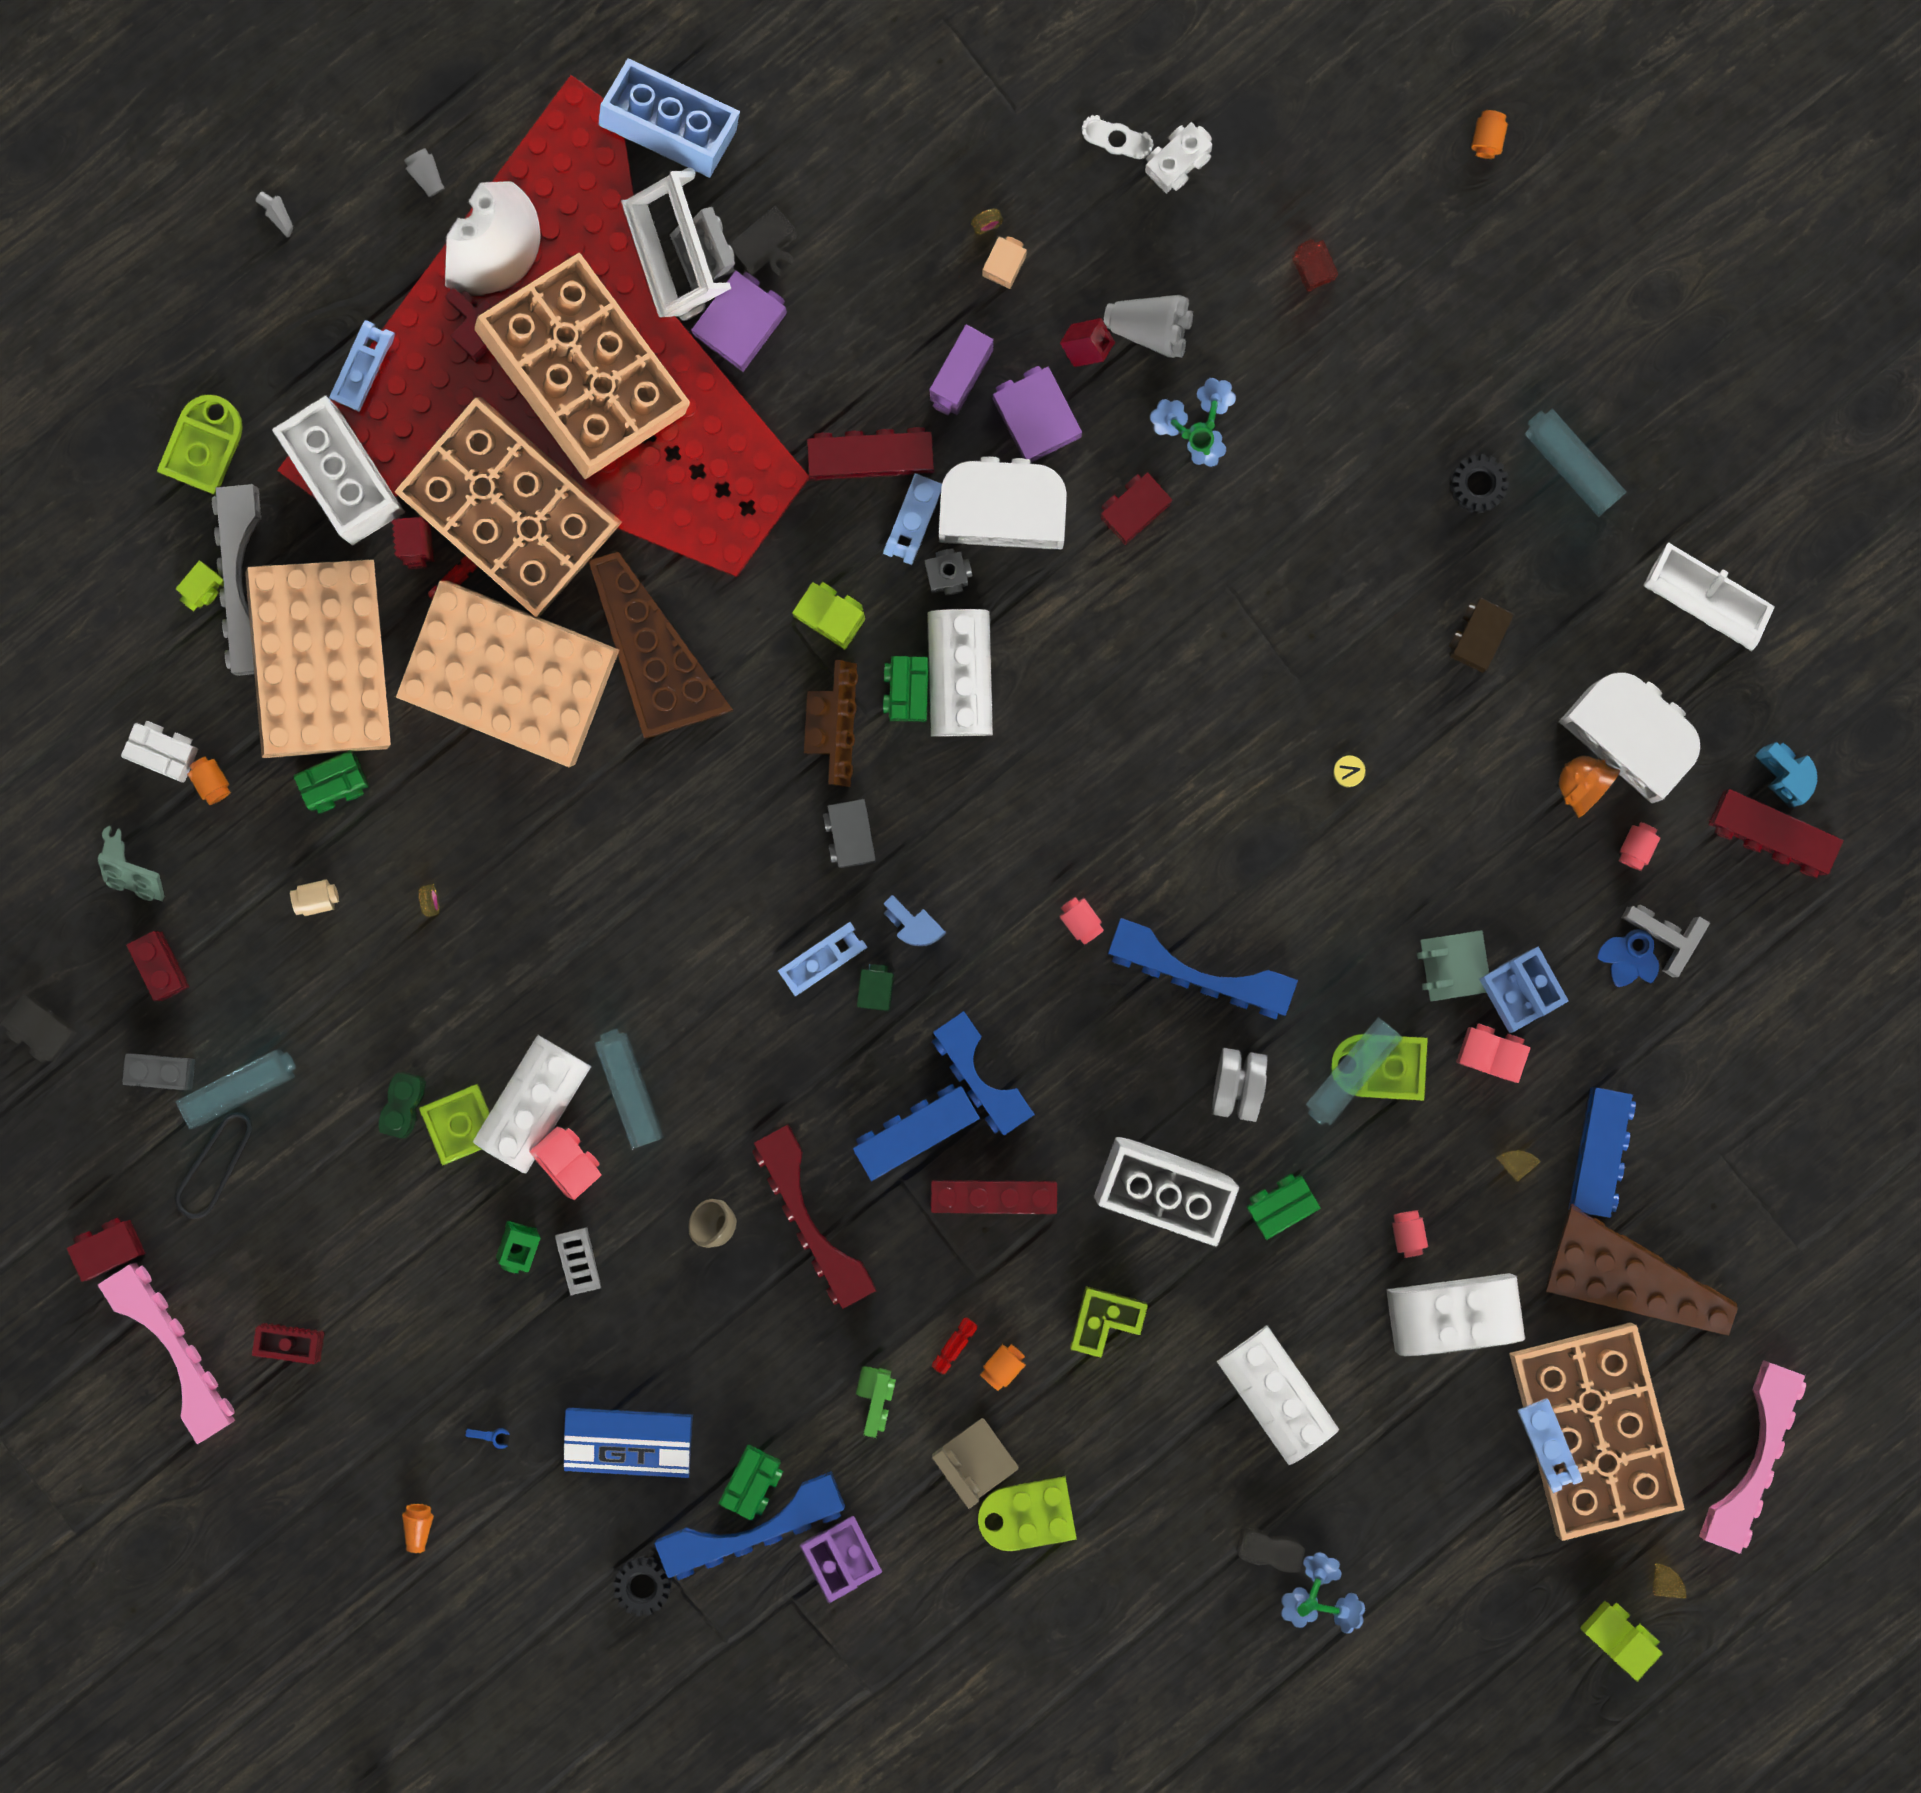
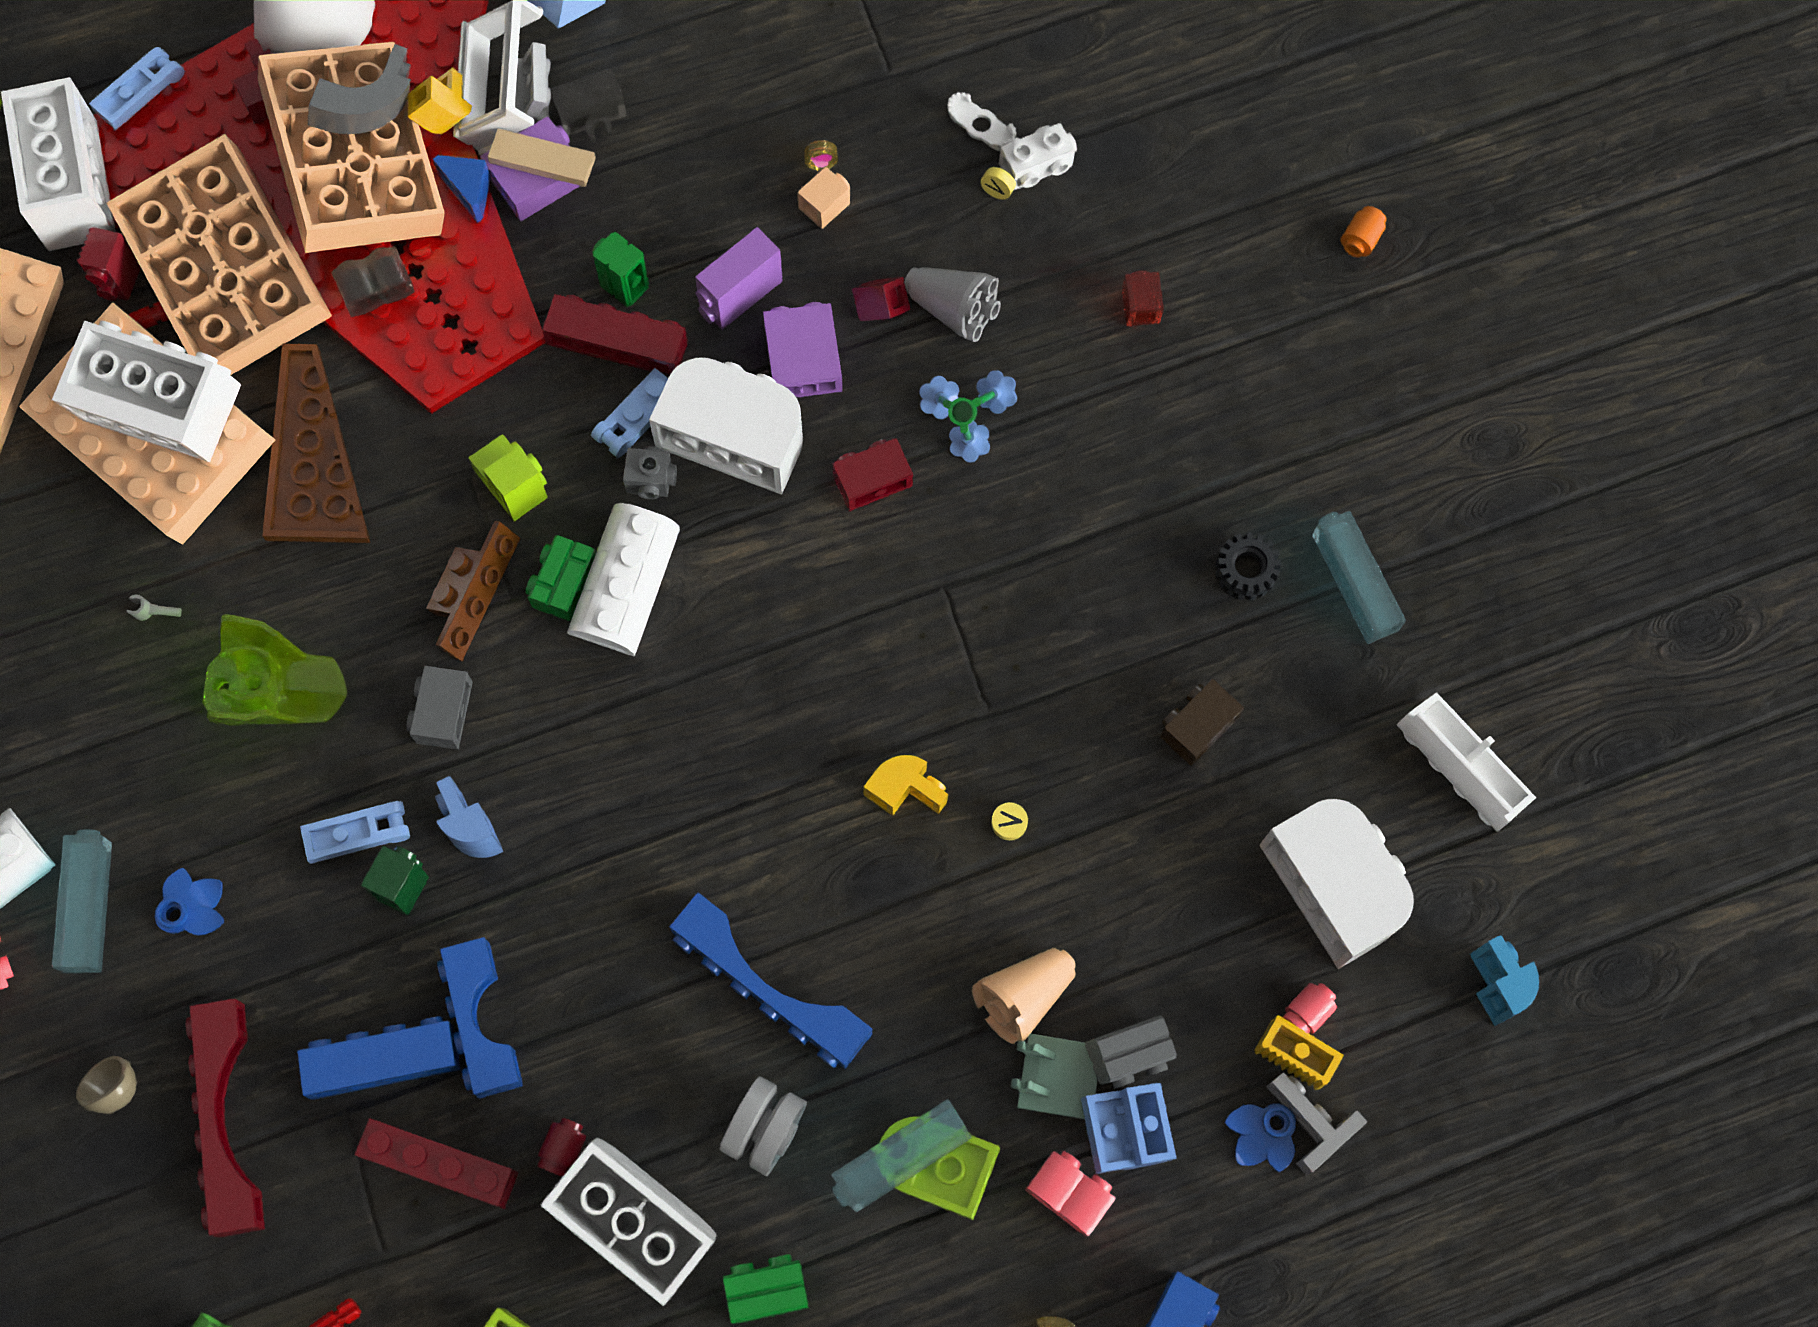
camera: 10 degrees right, 15 degrees down
coral brick [1059,897,1104,945] -> none
orange helmet [1559,756,1620,818] -> none
dark red brick [1708,789,1844,878] -> none
none -> white brick [52,320,241,462]
none -> light grey hand [127,594,182,621]
none -> blue plate [155,868,224,936]
none -> clear neon green piece [202,614,347,725]
none -> dark grey arch [307,44,411,134]
none -> clear smoke brick [331,247,415,317]
none -> yellow brick [408,68,472,134]
none -> blue slope [433,155,491,223]
none -> tan tile [488,128,596,187]
none -> dark red brick [537,1117,587,1177]
none -> green brick [592,232,649,307]
none -> yellow brick [864,755,948,816]
none -> light nougat cone [972,948,1076,1044]
none -> light yellow tile [981,167,1016,199]
none -> dark grey brick [1085,1015,1177,1089]
none -> yellow brick [1255,1015,1344,1090]

